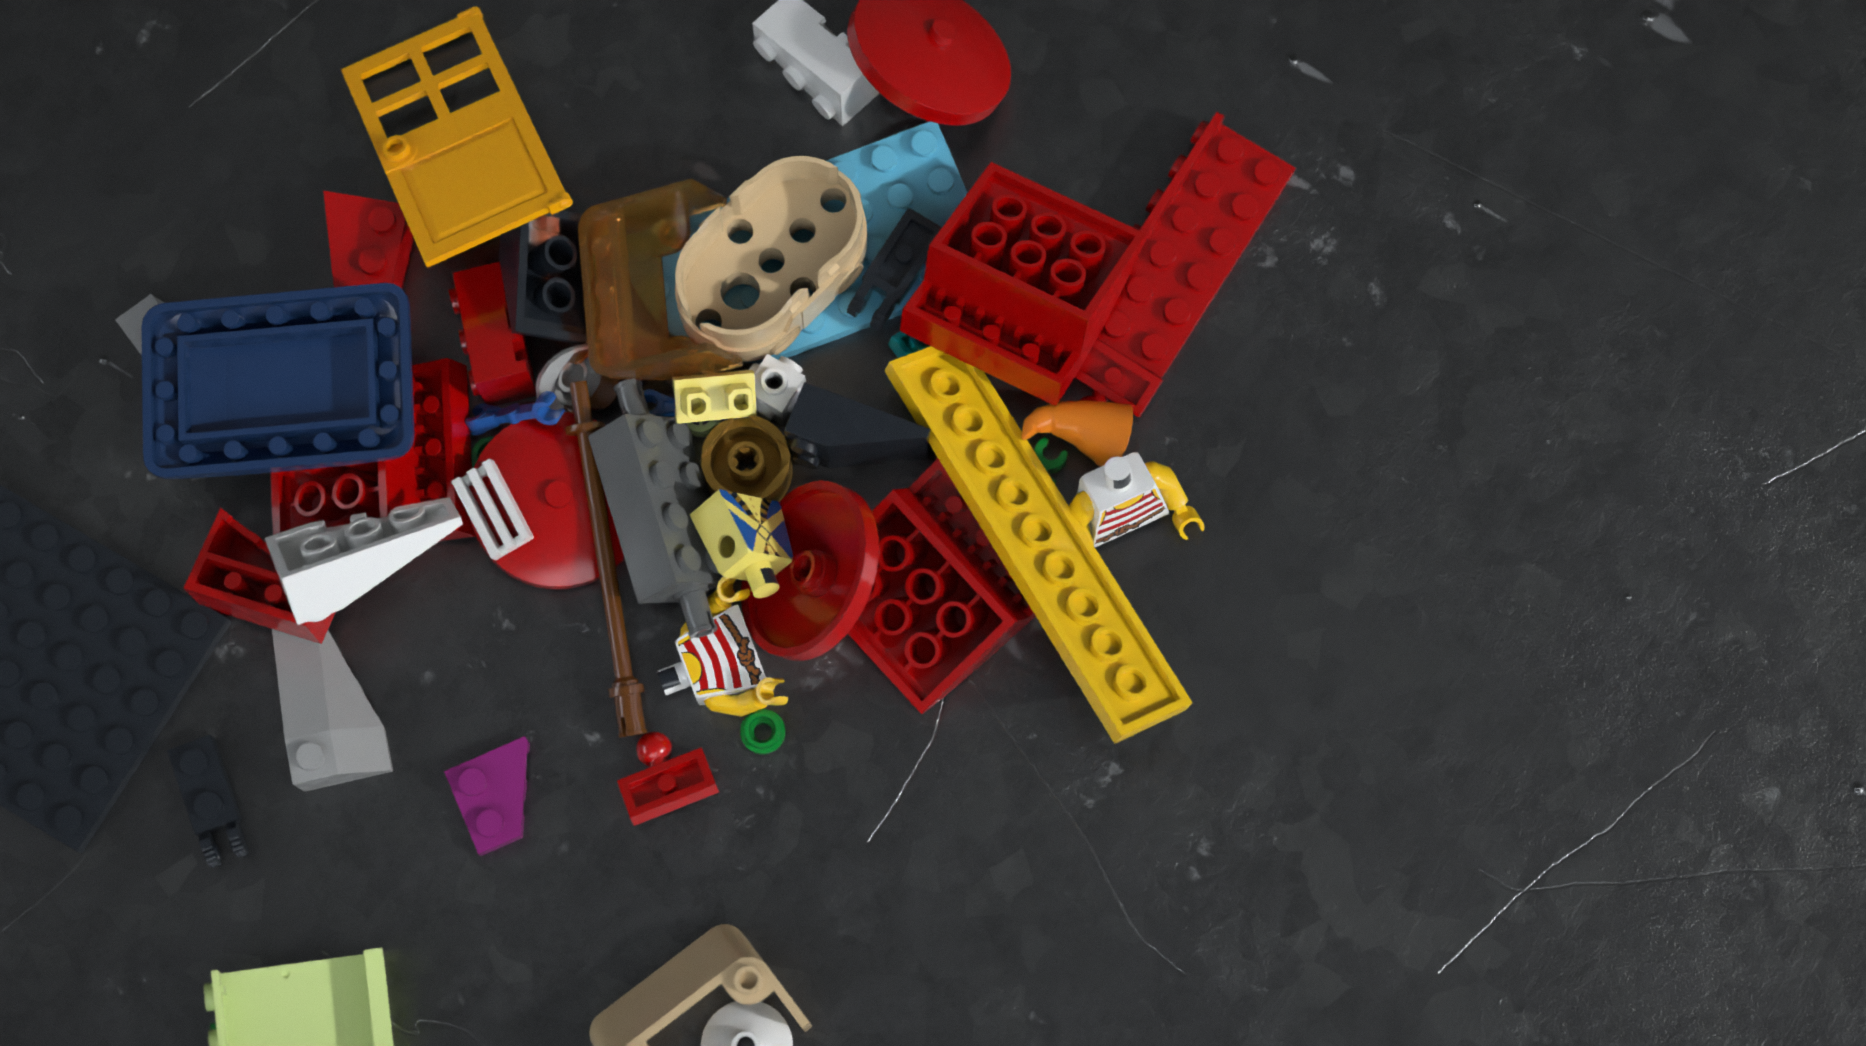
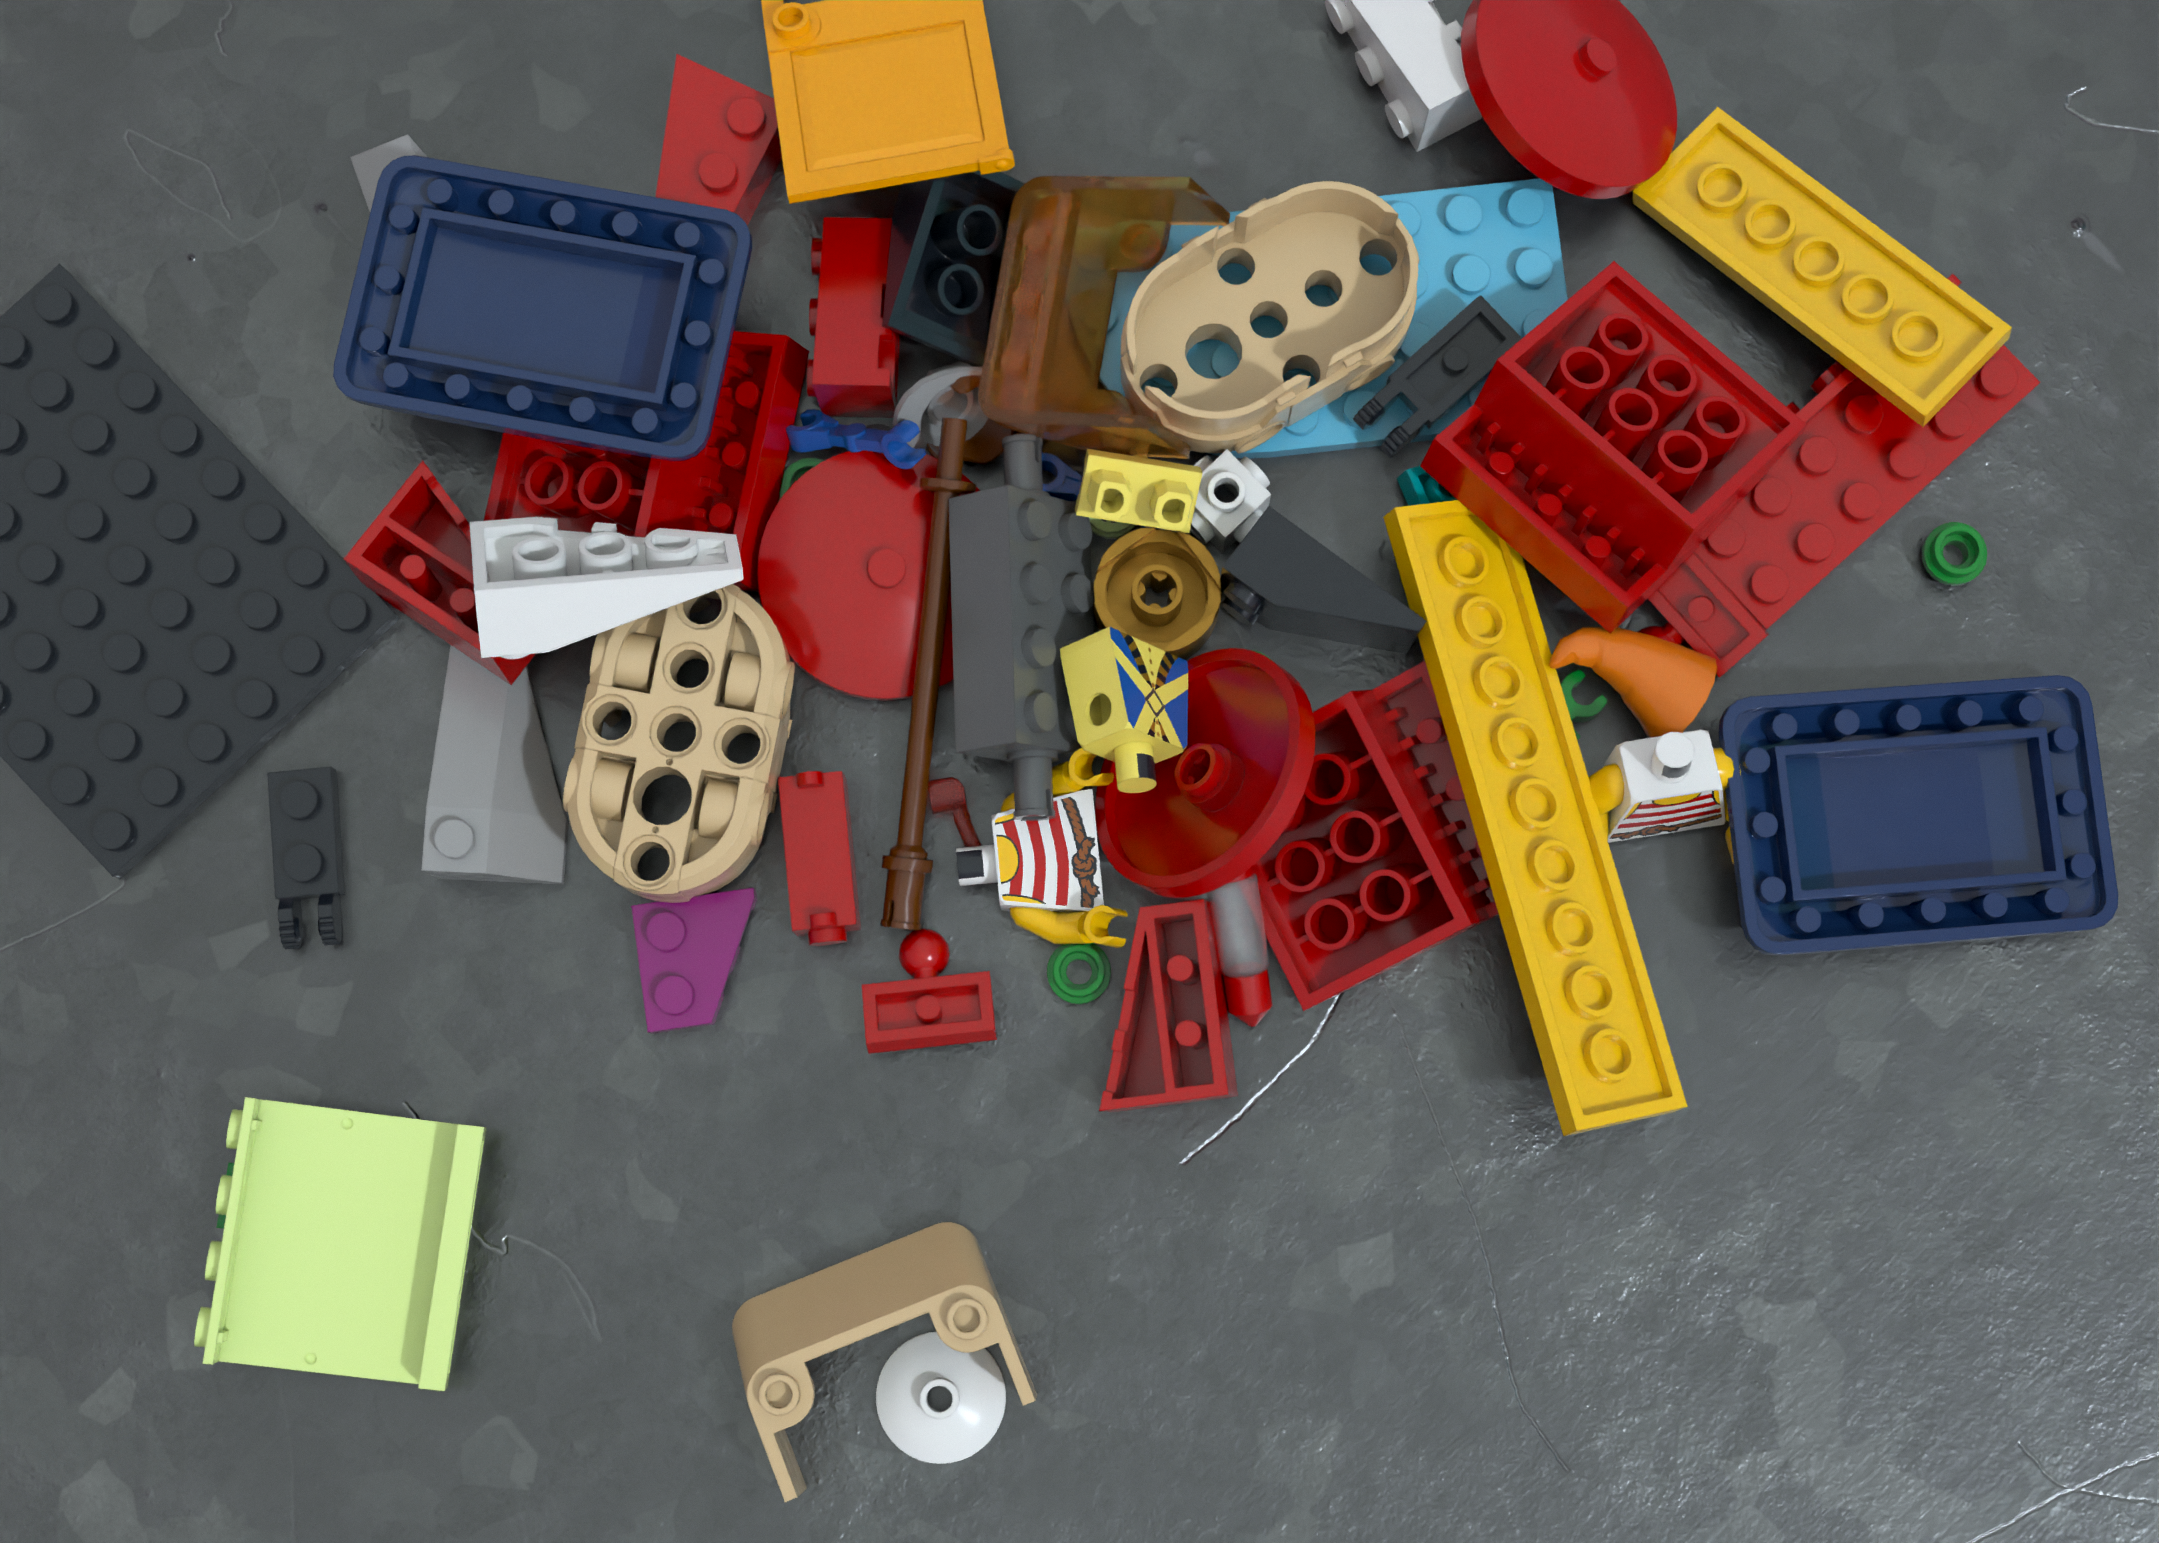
camera: 20 degrees right, 5 degrees up
white tile [451,459,534,560] -> none
none -> tan piece [563,584,795,903]
none -> red brick [778,771,861,946]
none -> clear red hand [928,777,982,847]
none -> red wedge [1099,899,1238,1112]
none -> clear piece [1207,867,1273,1027]
none -> yellow plate [1633,107,2012,427]
none -> dark blue wedge [1718,675,2118,956]
none -> green plate [1922,522,1987,586]

